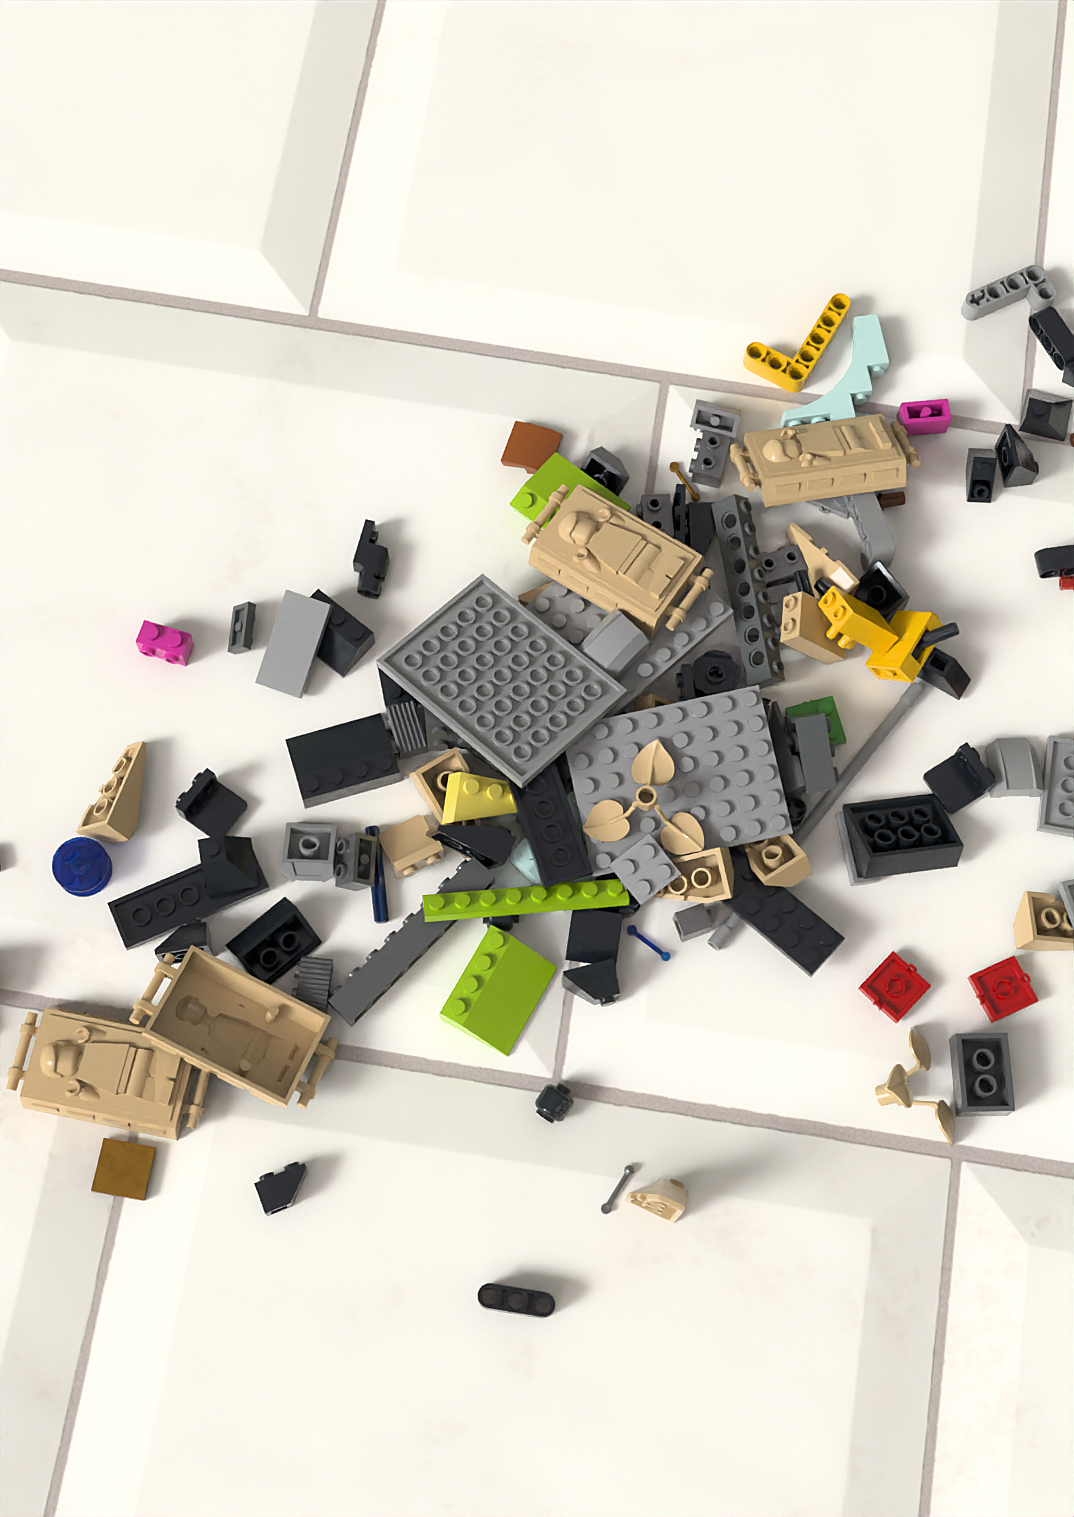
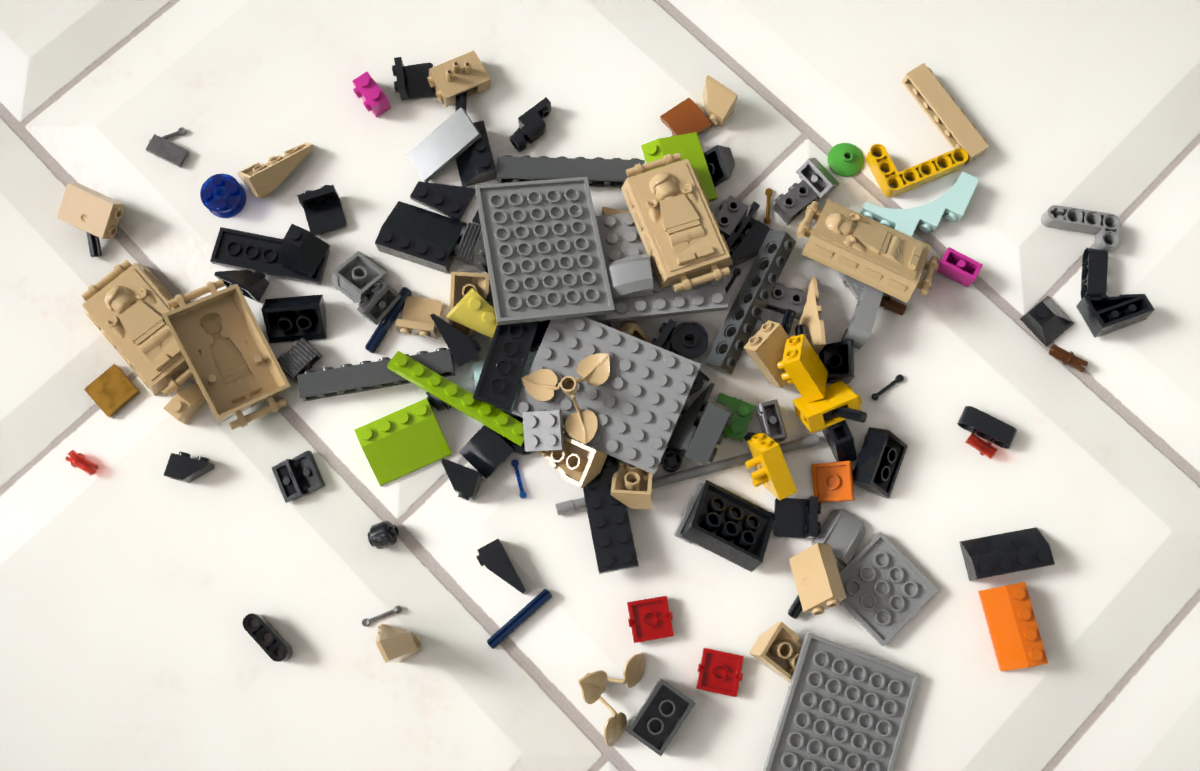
camera: 40 degrees right, 5 degrees up
dark grey plate [227,601,256,655] -> none
flat silver brick [672,903,714,942] -> none
black slope [965,448,997,503] -> none
black slope [994,424,1039,488] -> none
none -> clear red pin [65,450,99,476]
none -> tan slope [163,383,206,425]
none -> black slope [272,451,325,503]
none -> black bracket [392,57,436,101]
none -> black wing [410,181,475,221]
none -> tan piece [427,50,491,112]
none -> black slope [476,539,527,595]
none -> dark blue axle [487,589,552,649]
none -> dark grey brick [497,155,645,188]
none -> tan slope [703,75,738,128]
none -> yellow piece [744,432,797,500]
none -> flat silver brick [756,399,787,442]
none -> tan piece [788,543,847,619]
none -> orange tile [812,461,855,503]
none -> bright green dish [828,143,864,177]
none -> black slope [853,427,908,499]
none -> black hinge [871,374,904,400]
none -> tan brick [902,63,989,165]

